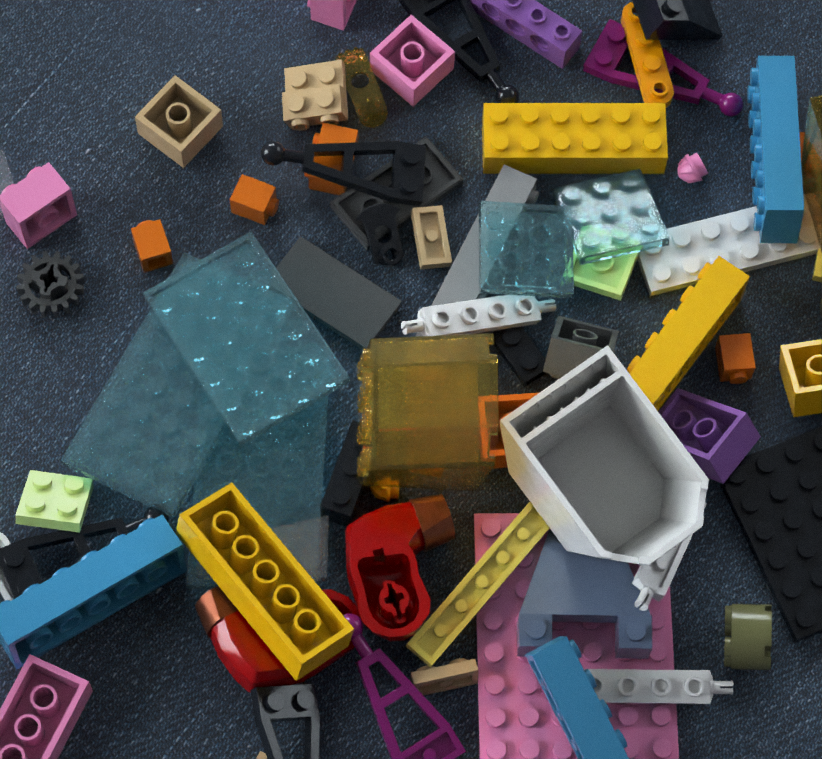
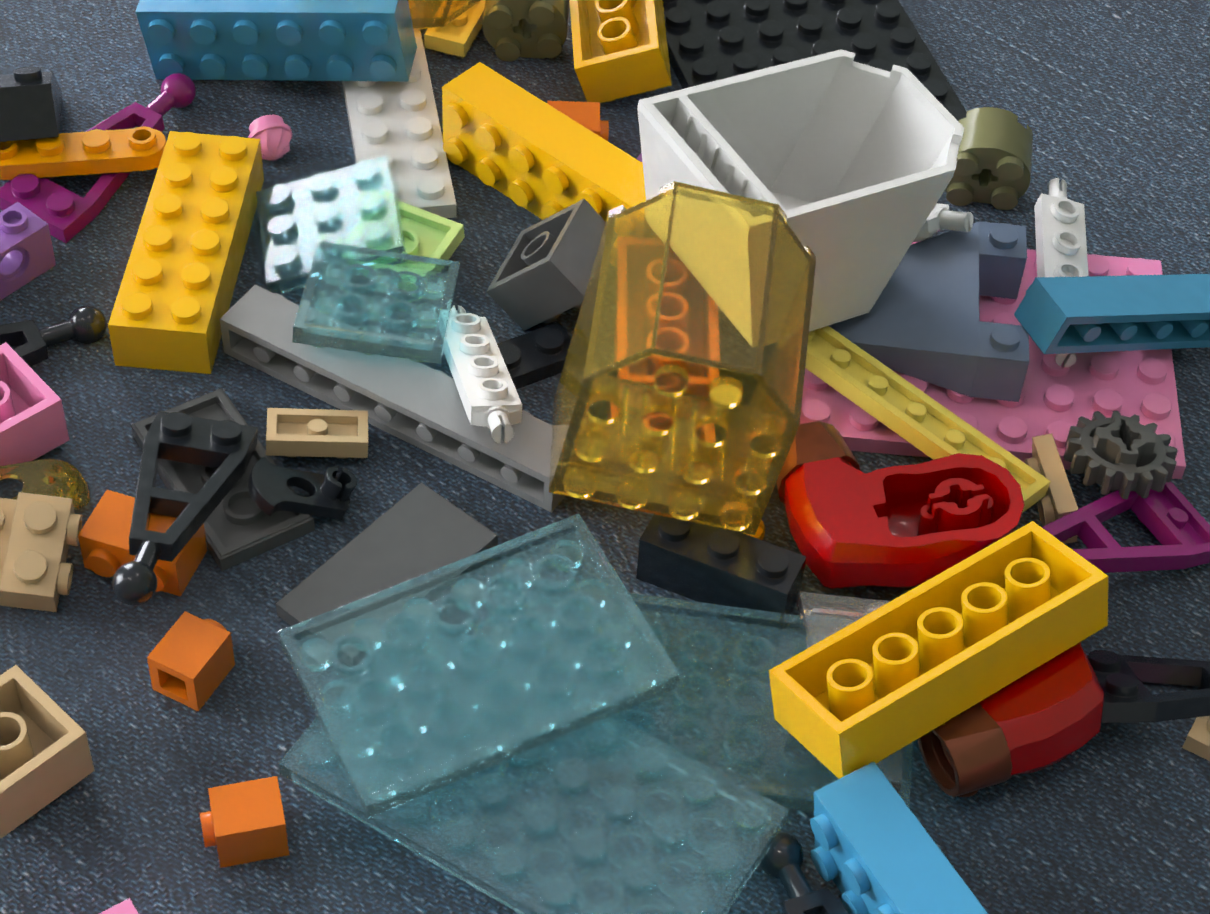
camera: 85 degrees left, 20 degrees down
none -> dark grey gear [1064,411,1178,499]

